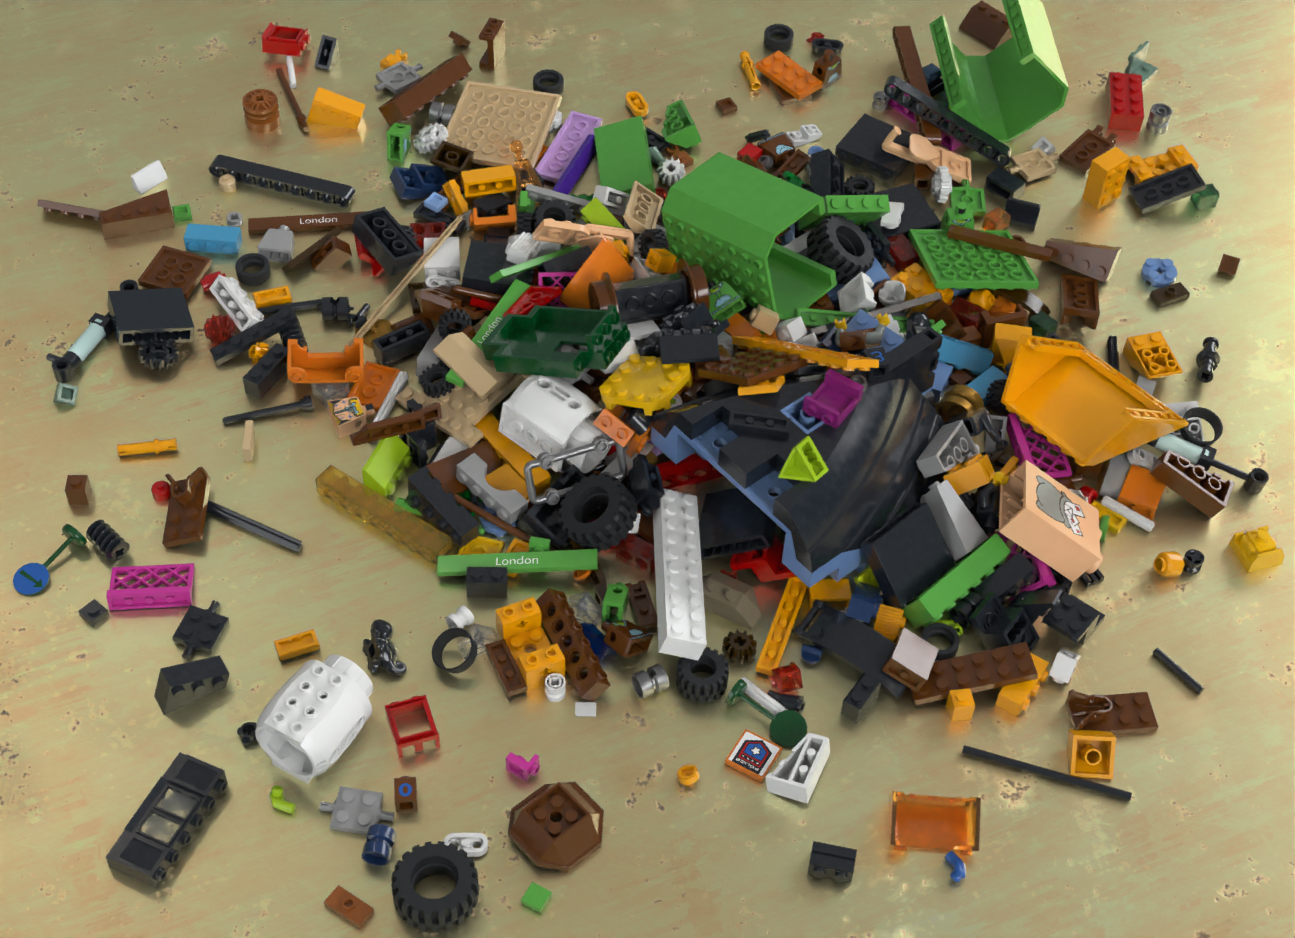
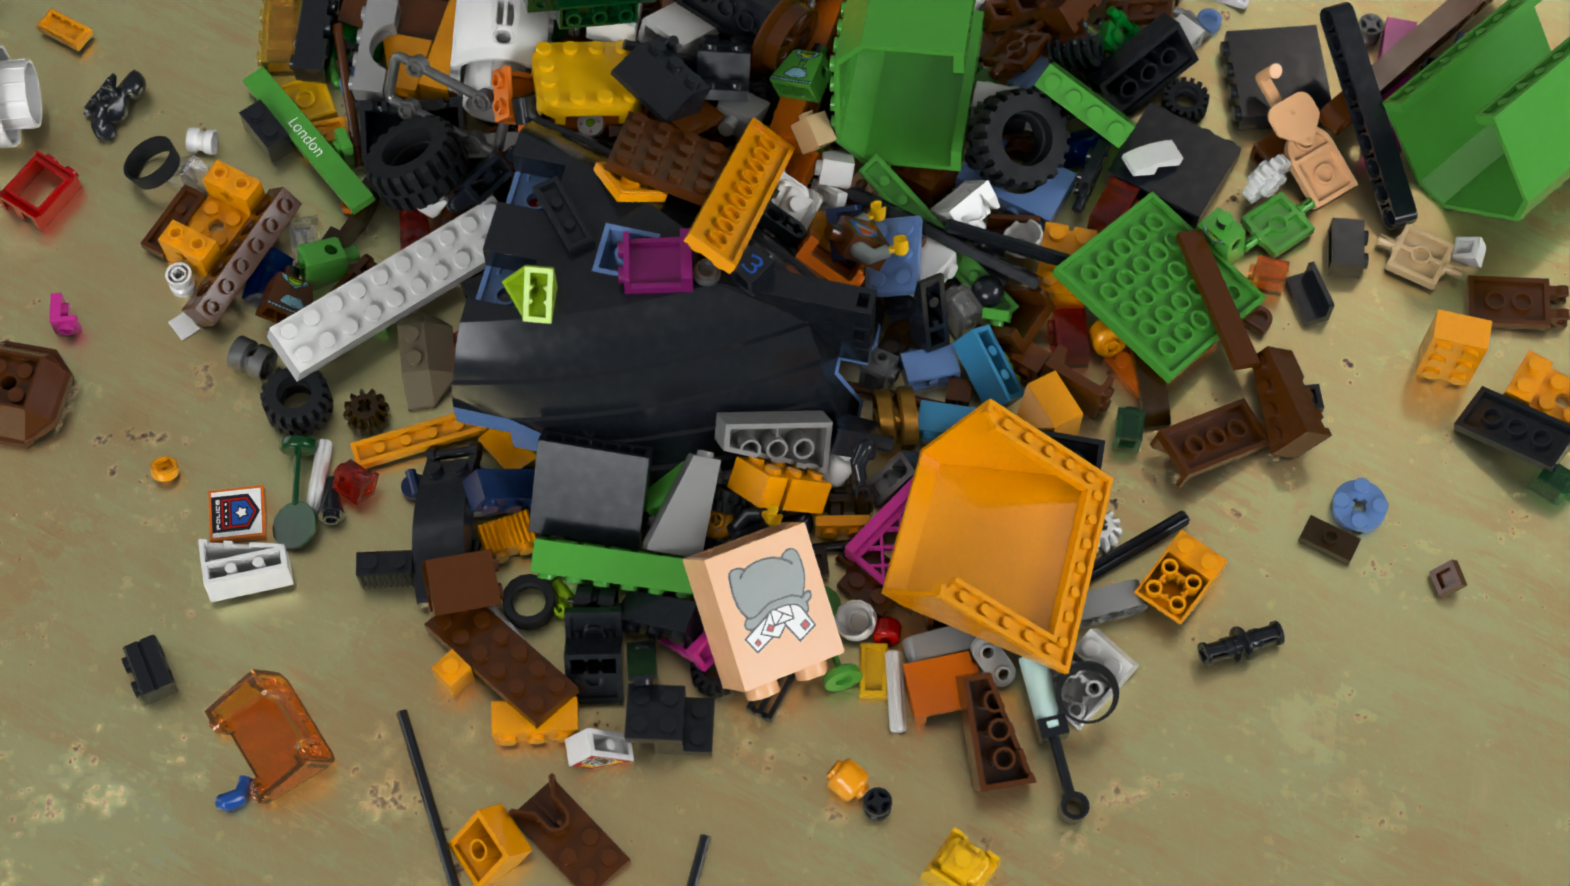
camera: 55 degrees right, 15 degrees up
none -> black axle [945,219,1071,266]

